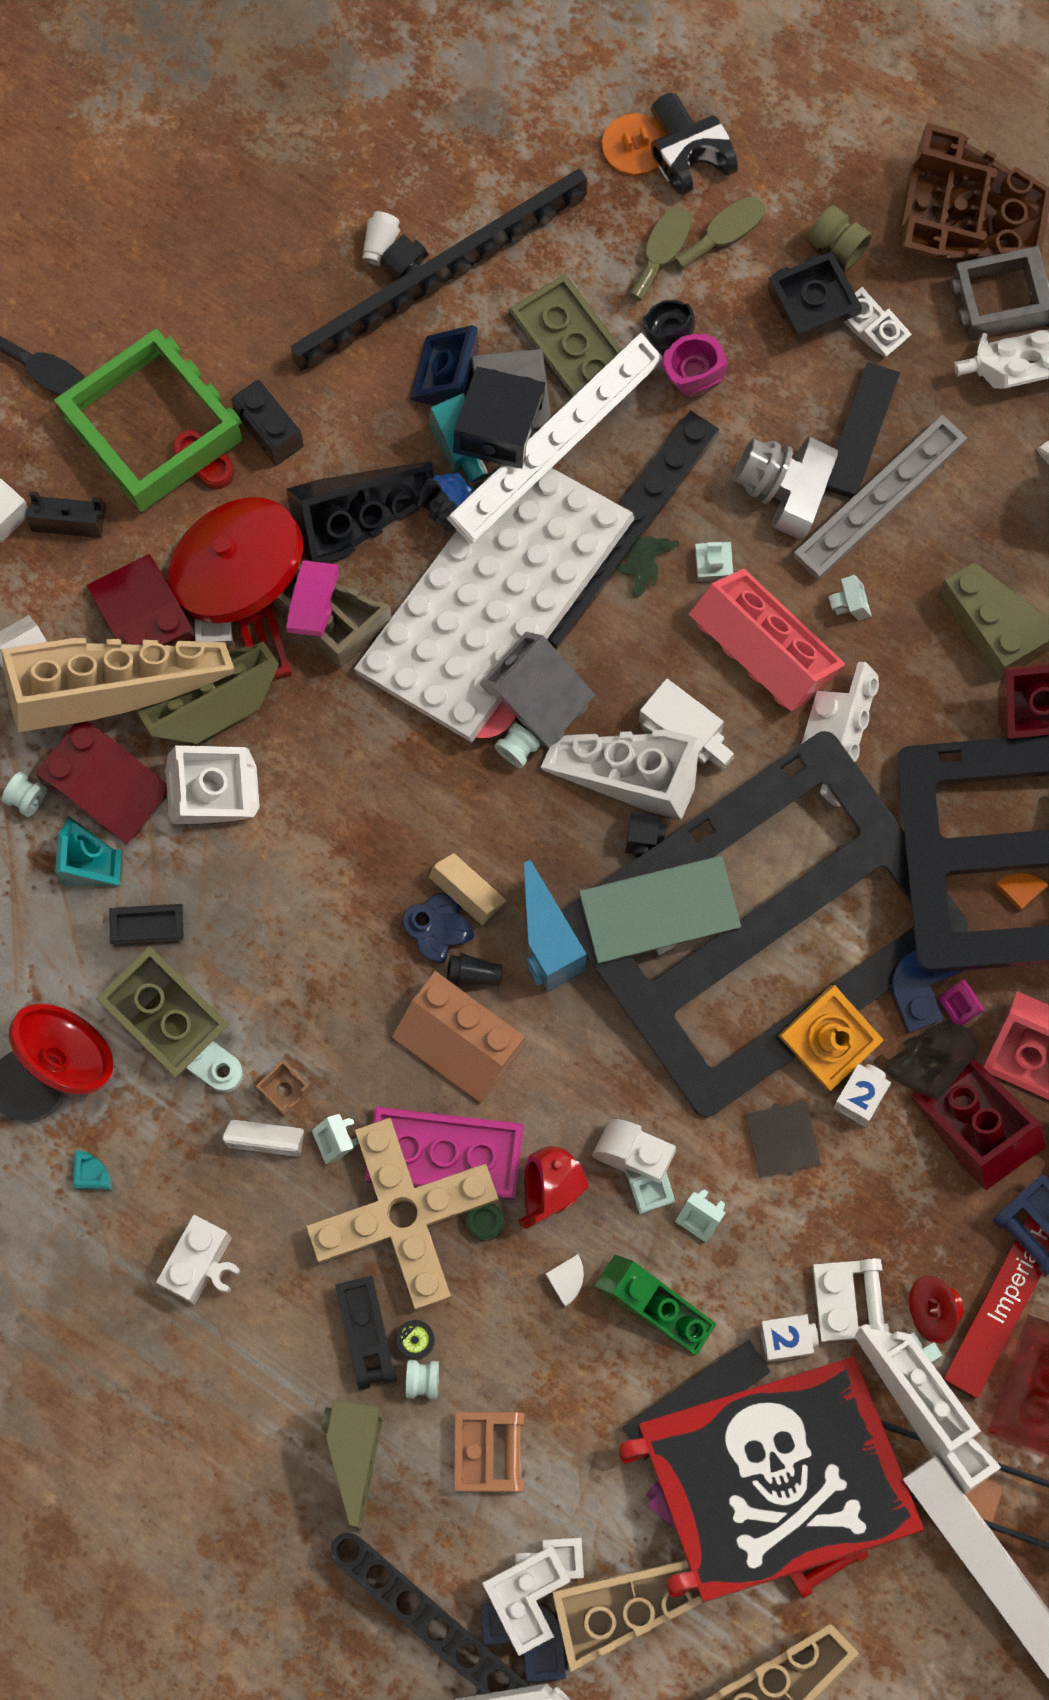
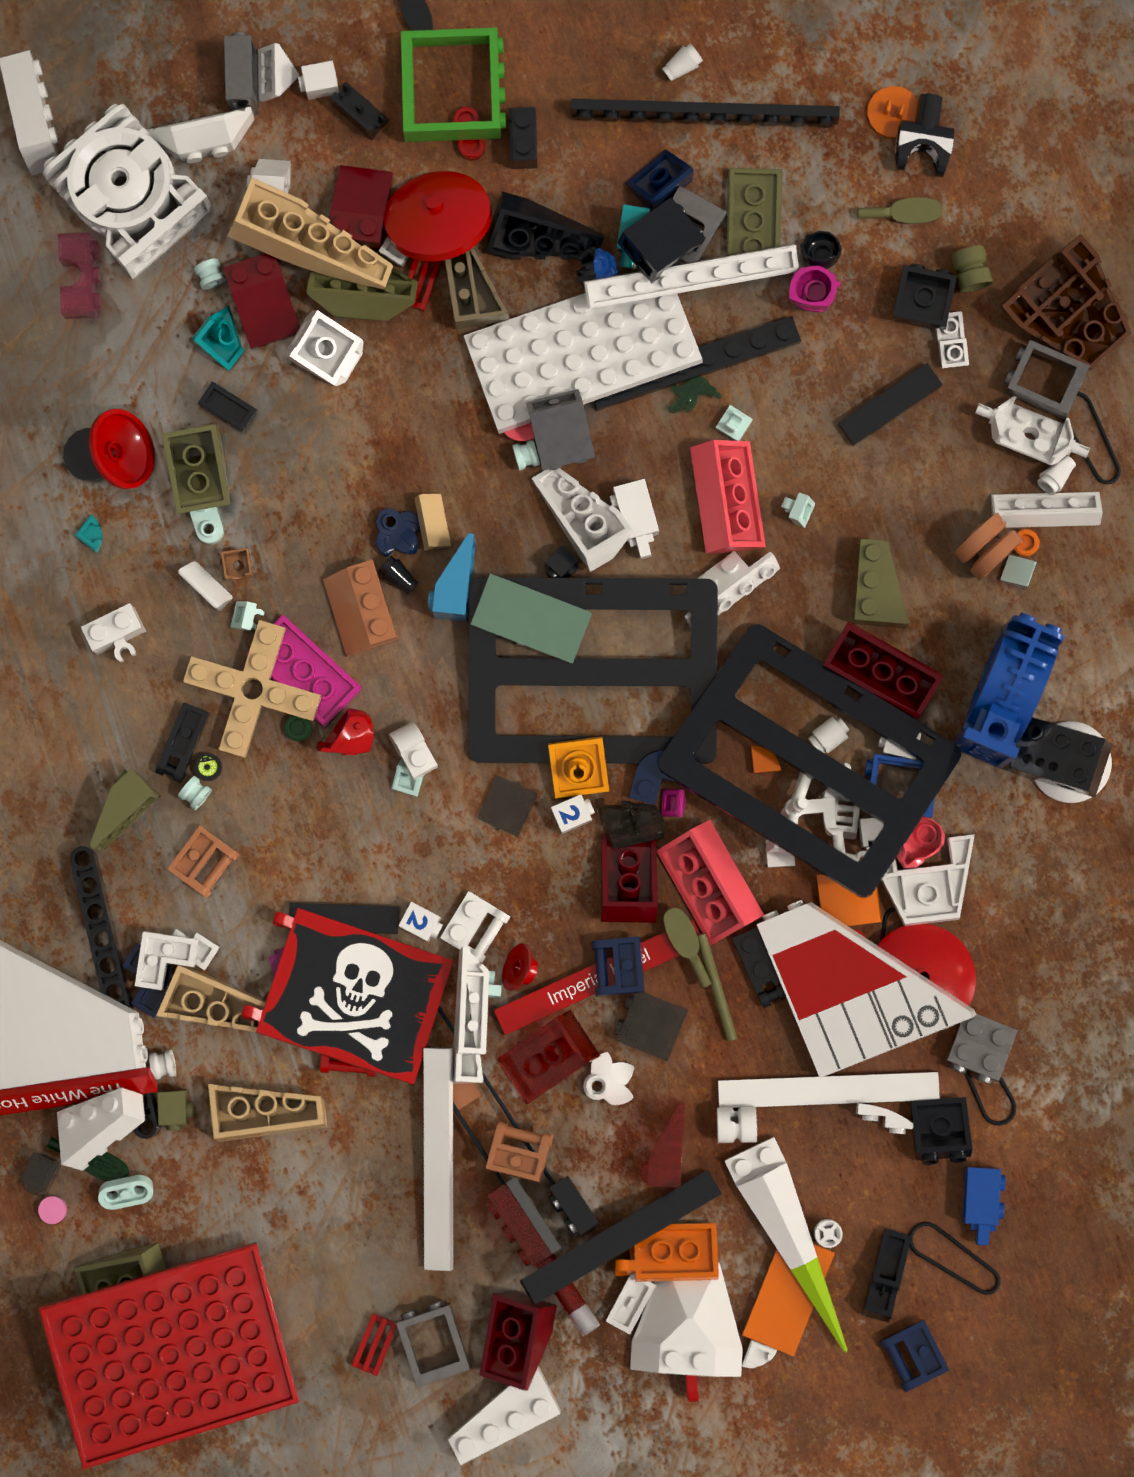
camera: 40 degrees right, 10 degrees up
dark pink slope [286,561,340,637] -> none
black plate [380,234,429,281] -> none
white tile [546,1254,584,1308] -> none
green slope [594,1255,717,1356] -> none
olive piece [629,207,692,302] -> none
light aqua tile [675,1190,726,1243] -> none
light grey beam [733,436,838,540] -> none
light grey plate [793,415,968,581] -> none

